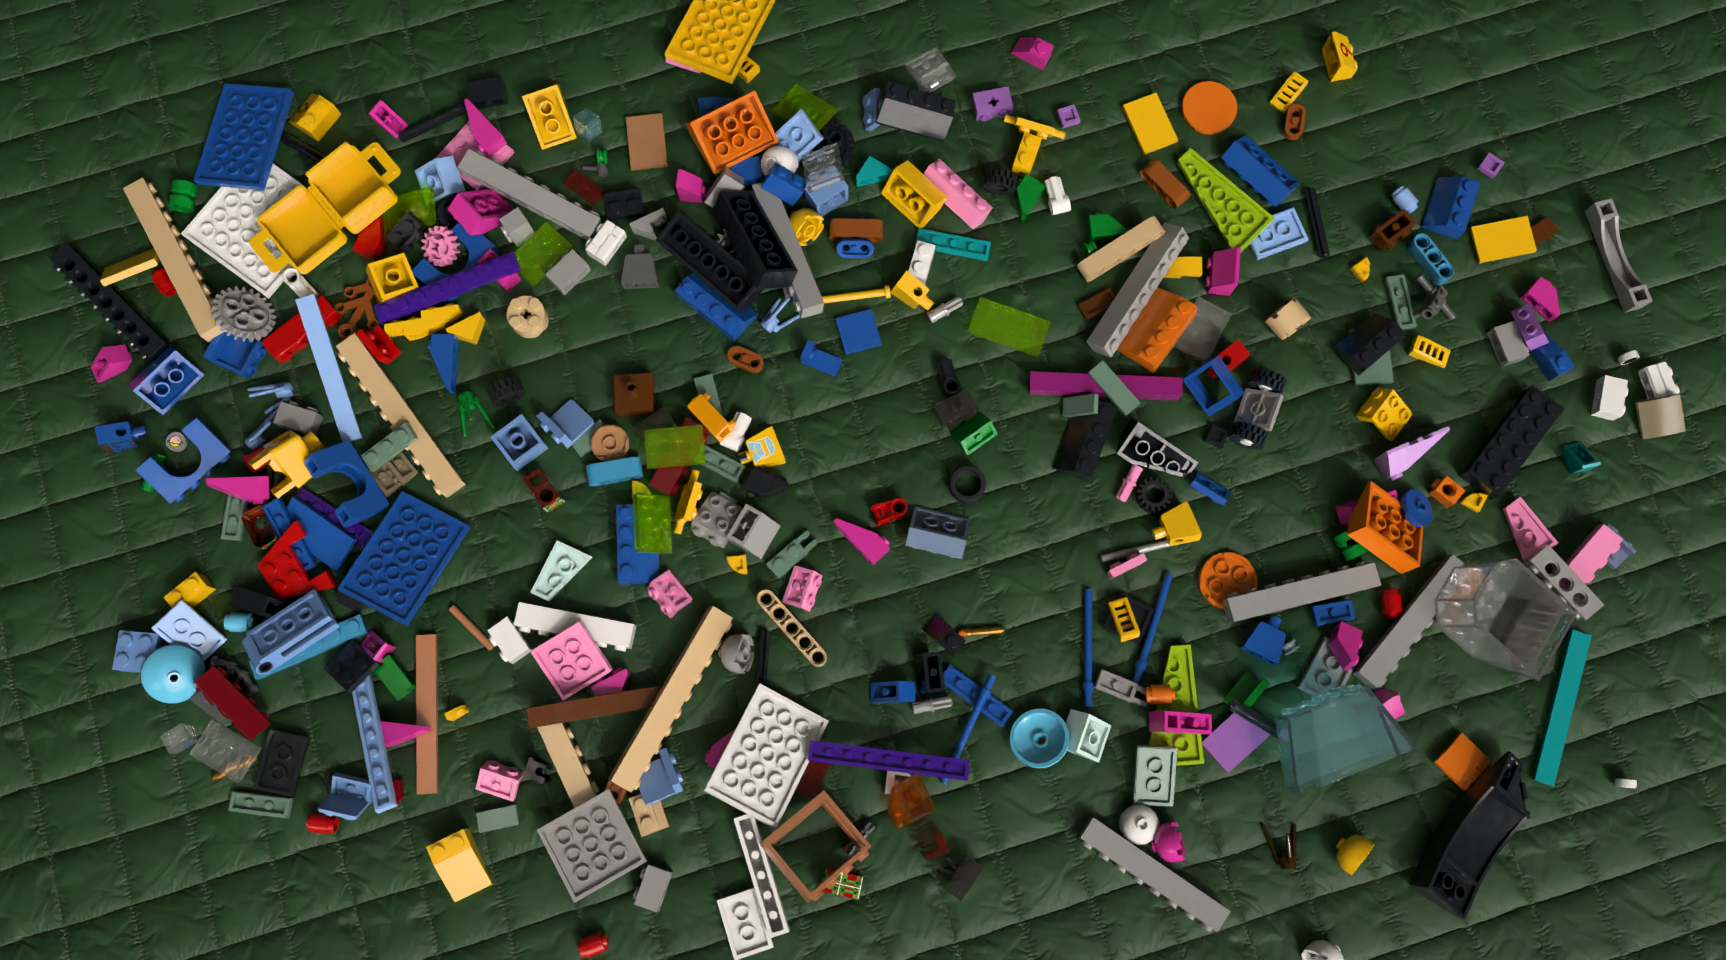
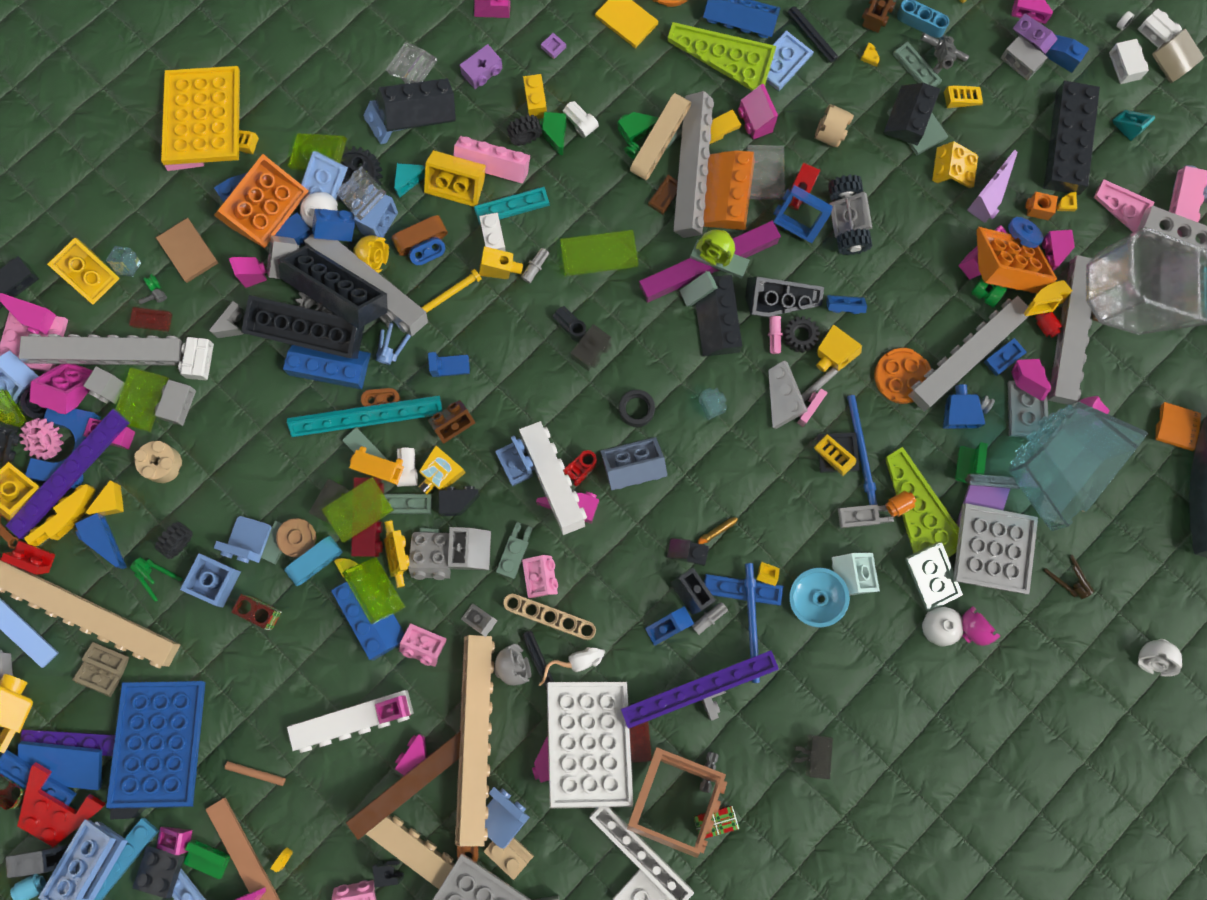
camera: 30 degrees left, 0 degrees up
blue arch [303,440,390,528] -> none
sand green plate [361,422,419,472] -> none
white brick [487,617,532,664] -> none
light aqua wing [530,540,593,601] -> none
bright pink plate [530,620,613,700] -> none
black bracket [603,187,645,221] -> none
reddish brown brick [614,373,656,417] -> none
dark grey torso [621,244,659,289] -> none
yellow tile [726,555,748,575] -> none
blue tile [835,309,882,355] -> none
clear orange slope [888,774,937,830] -> none
clear red panel [923,831,949,860] -> none
green panel [950,412,998,456] -> none
yellow plate [1004,114,1066,140] -> none
light grey brick [1078,817,1231,932] -> none
blue bar [1082,589,1094,707] -> none
dark orange beam [1139,159,1190,209] -> none
dark pink slope [1149,711,1212,734] -> none
black tile [1204,423,1230,449] -> none
yellow cylinder [1336,834,1375,876] -> none
none -> teal tile [287,396,443,437]
none -> dark pink slope [375,696,411,724]
none -> reddish brown brick [428,400,475,444]
none -> light grey slope [461,603,497,637]
none -> medium blue bracket [495,436,534,486]
none -> white brick [519,421,587,535]
none -> white animal [539,647,605,686]
none -> lime cylinder [696,230,735,267]
none -> clear light blue brick [699,388,727,420]
none -> yellow plate [757,562,780,586]
none -> light grey wing [768,361,808,429]
none -> light grey plate [953,503,1038,594]
none -> yellow slope [1024,280,1073,316]
none -> dark pink slope [1042,230,1075,271]

